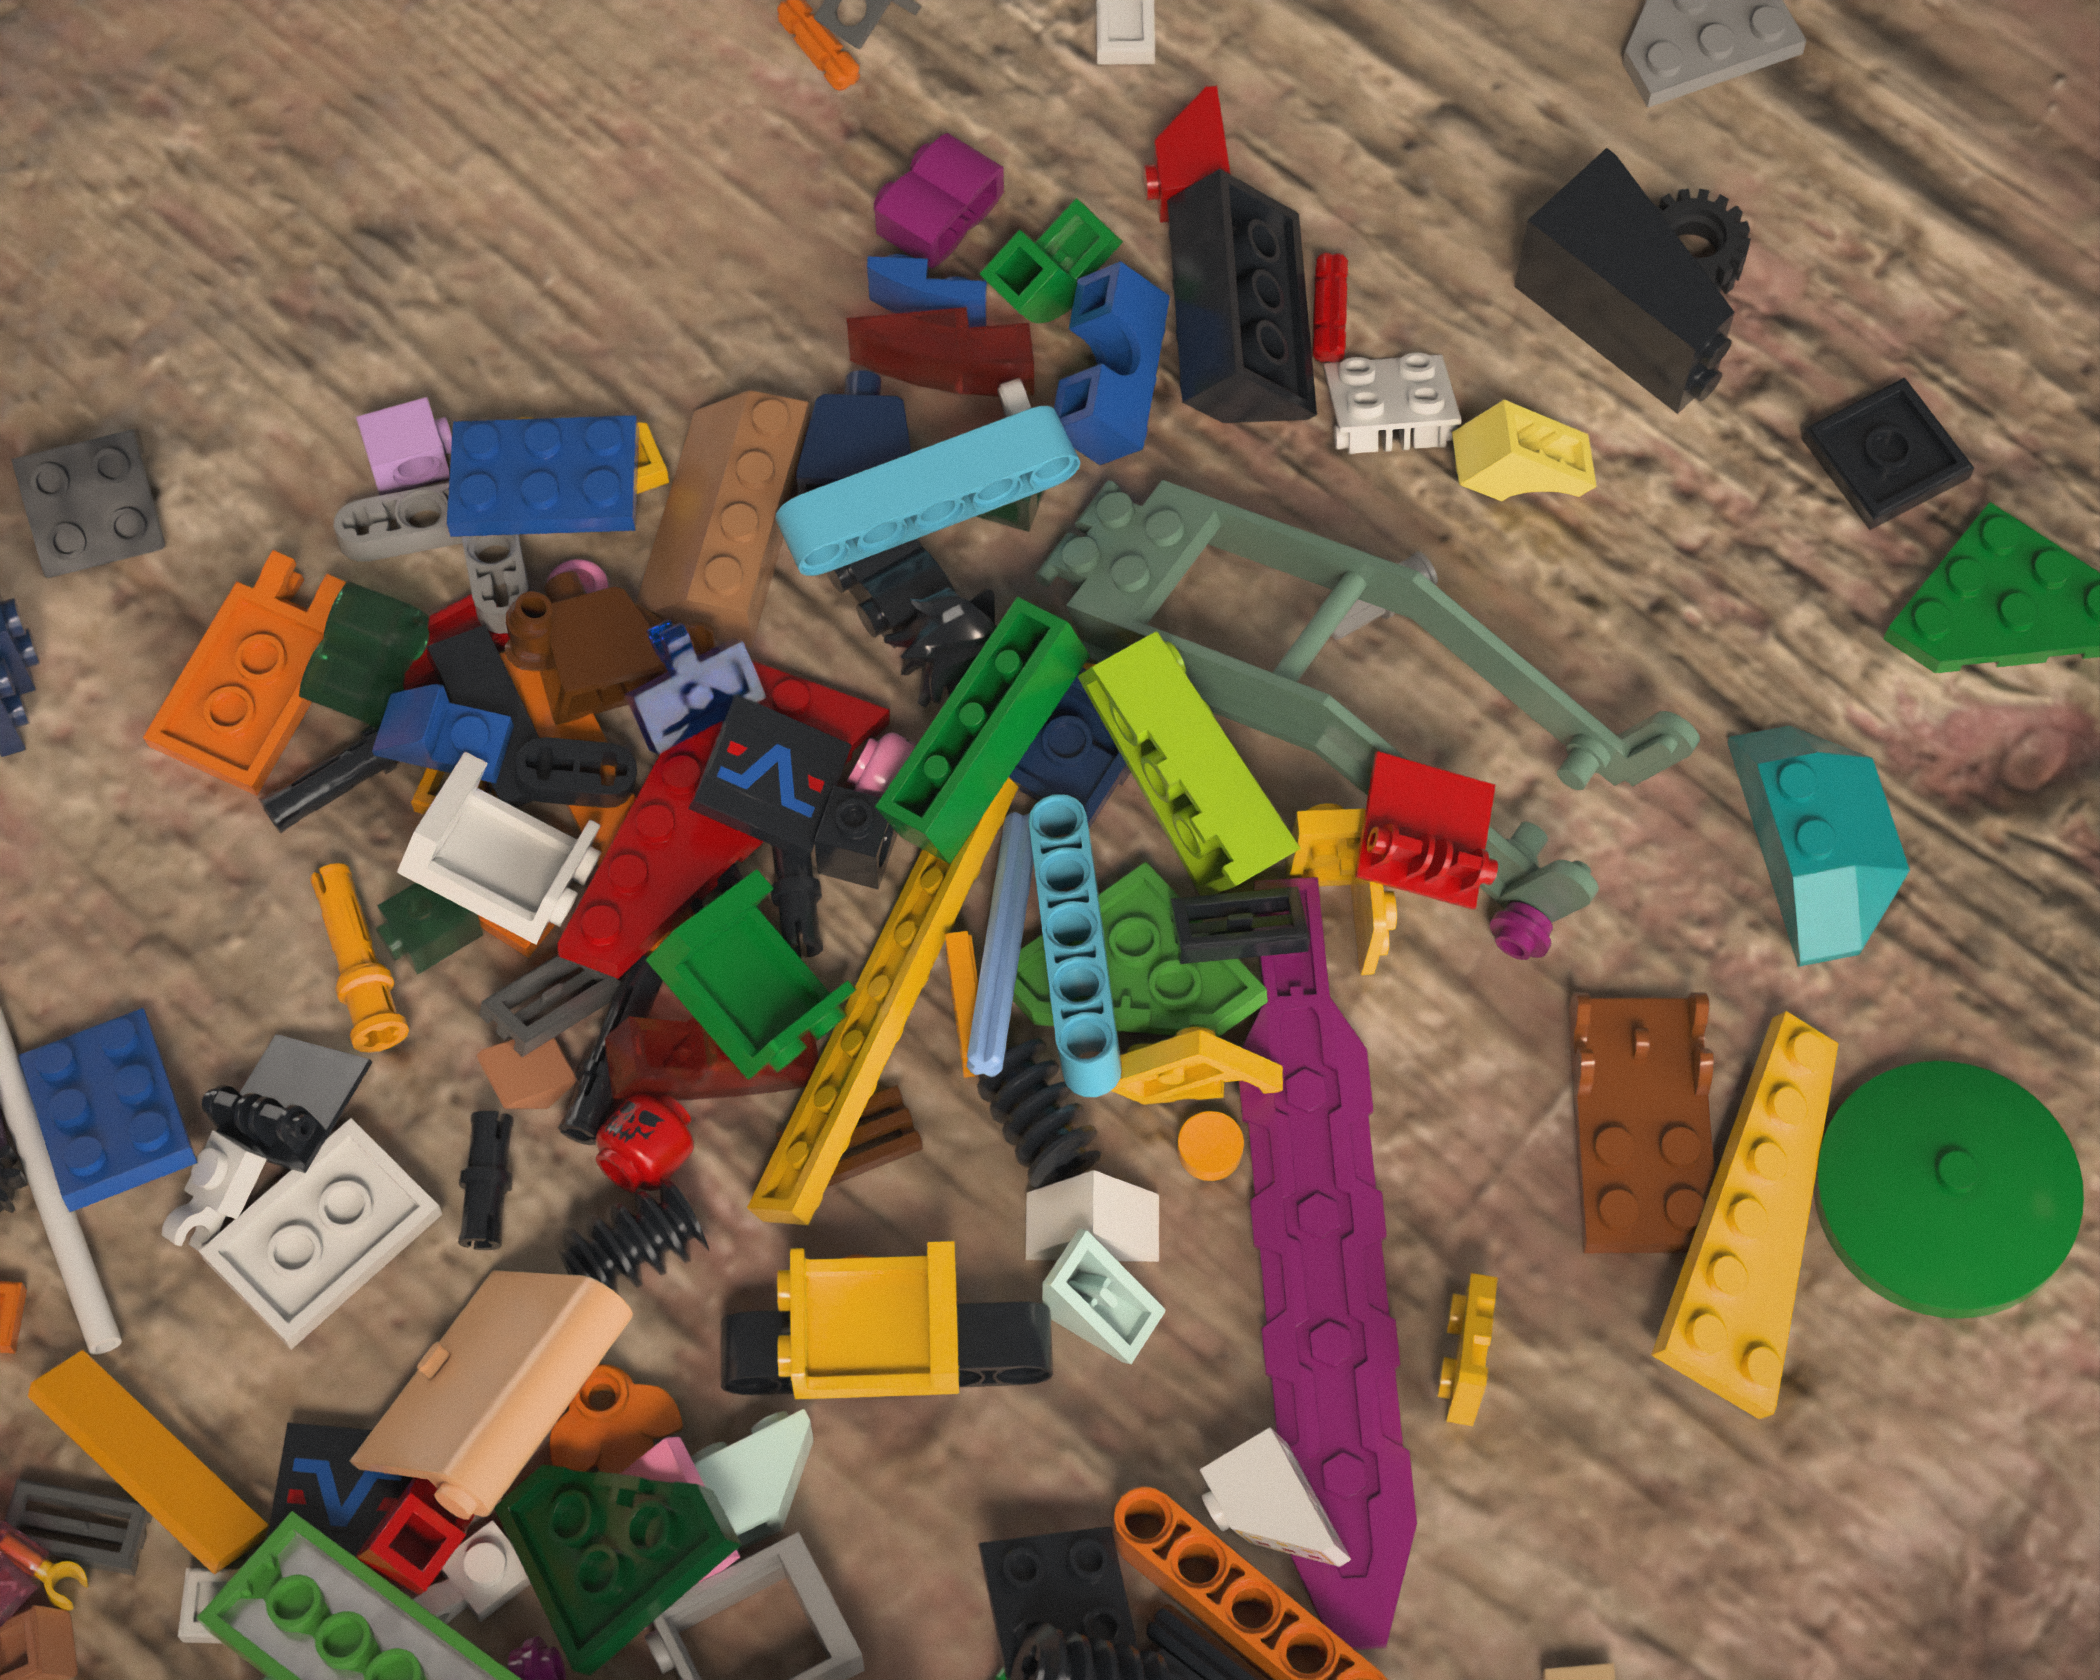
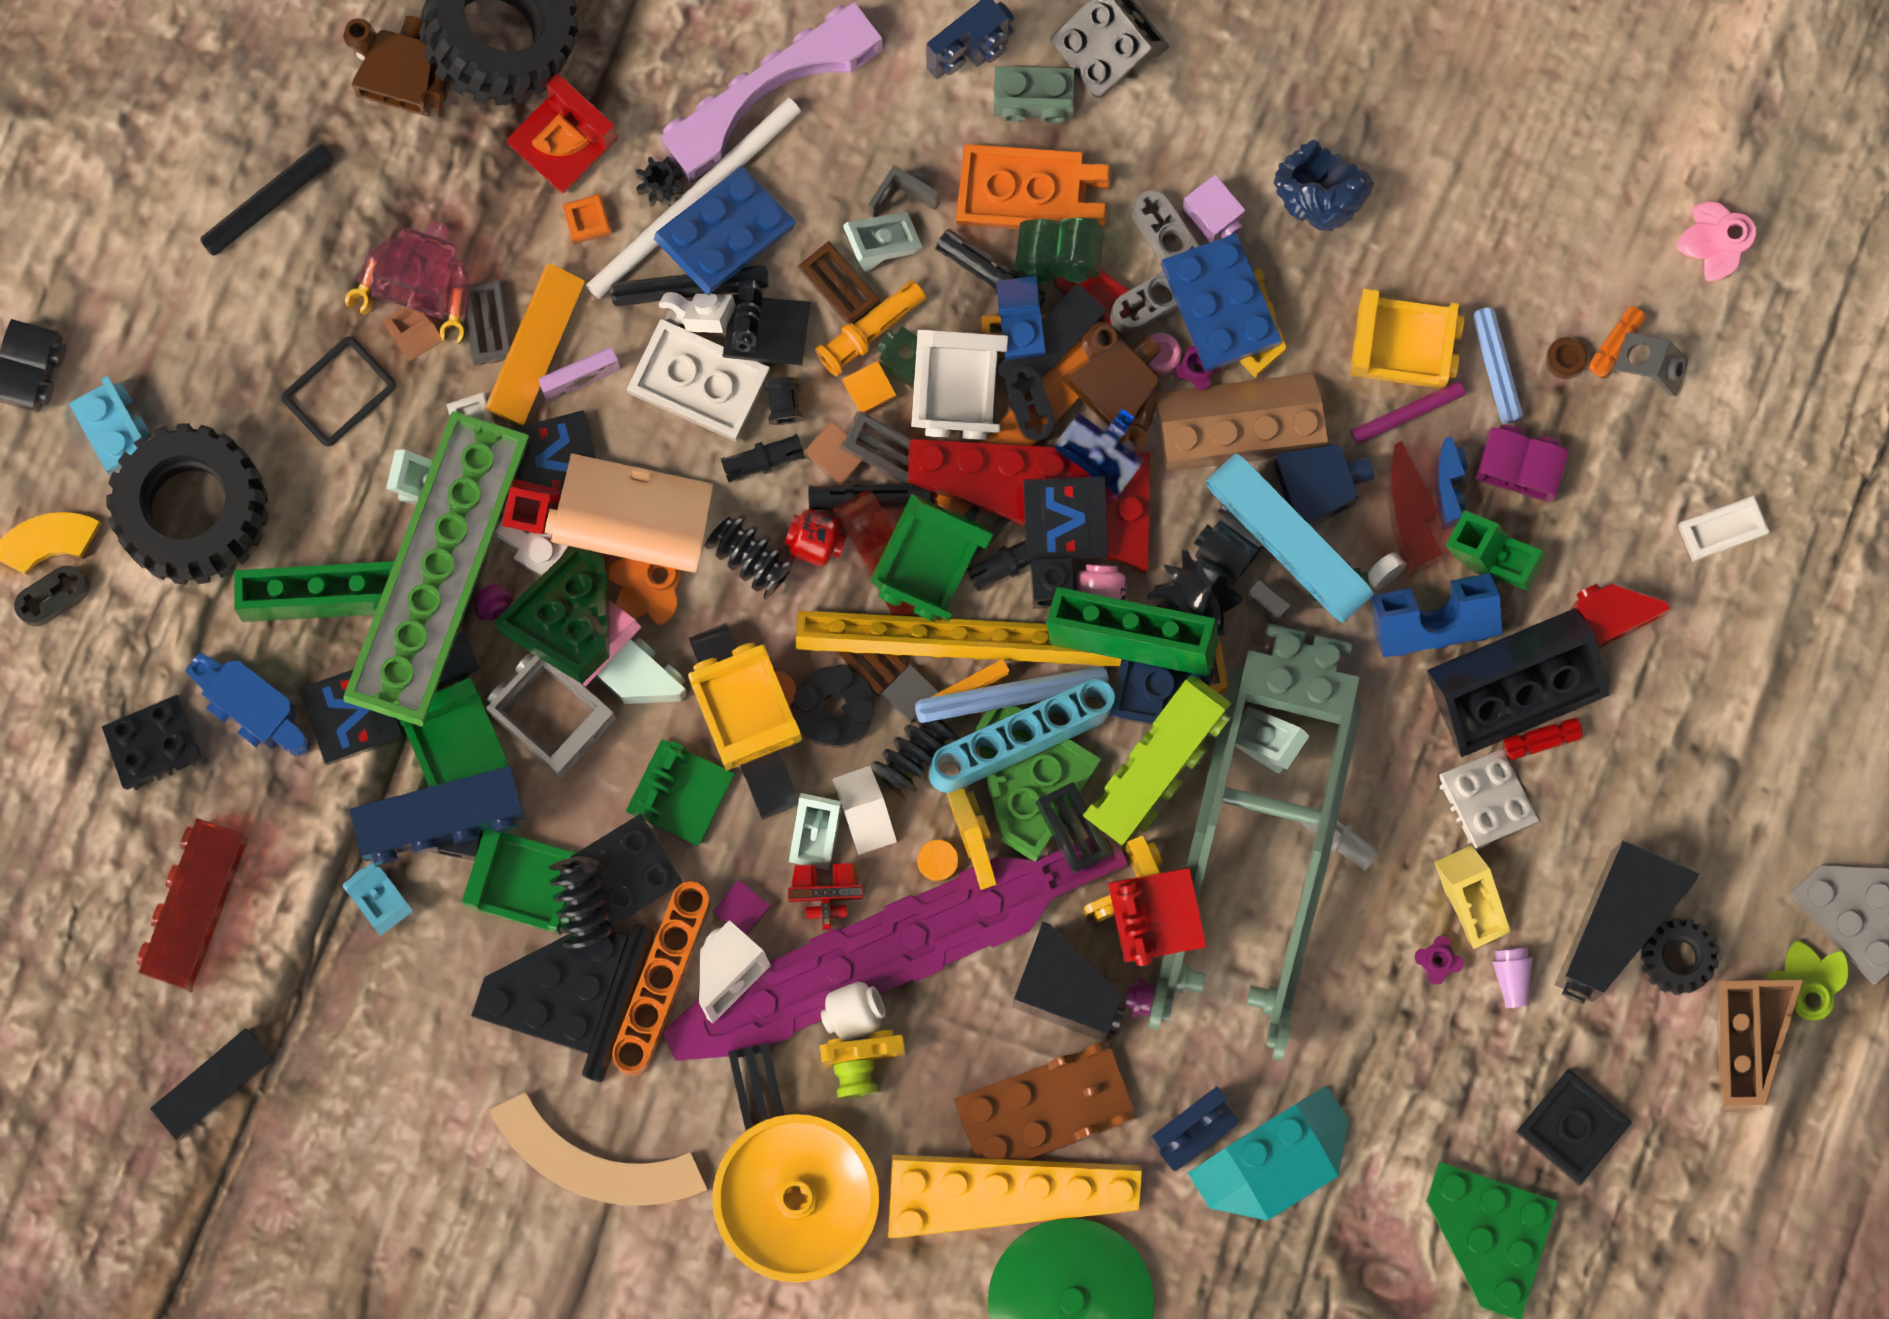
camera: 70 degrees right, 15 degrees up
none -> lavender tile [538,347,620,402]
none -> black axle [611,265,769,306]
none -> green hinge [625,739,735,847]
none -> magenta tile [712,880,770,935]
none -> yellow dish [712,1114,879,1283]
none -> black tile [728,1042,784,1131]
none -> black bush [763,377,803,425]
none -> red hips [788,863,863,930]
none -> black plate [794,665,874,748]
none -> reddish brown tile [798,241,881,324]
none -> white head [821,981,885,1042]
none -> lime wheel [833,1059,878,1099]
none -> light orange tile [842,361,897,414]
none -> light aqua slope [843,212,922,272]
none -> dark grey bracket [868,165,940,217]
none -> dark grey tile [882,665,939,723]
none -> sand green bracket [994,66,1074,123]
none -> black slope [1012,922,1126,1042]
none -> dark blue bracket [1149,1086,1238,1171]
none -> magenta plate [1175,346,1222,391]
none -> light aqua slope [1235,706,1309,773]
none -> dark grey tile [1247,580,1290,624]
none -> dark blue hair [1274,139,1374,231]
none -> yellow panel [1349,289,1464,389]
none -> magenta bar [1350,381,1466,445]
none -> magenta plate [1414,936,1464,985]
none -> light blue axle [1473,308,1523,424]
none -> lavender cone [1492,947,1533,1008]
none -> reddish brown tile [1546,337,1587,379]
none -> medium nougat wedge [1716,980,1803,1109]
none -> lime plate [1766,941,1848,1021]

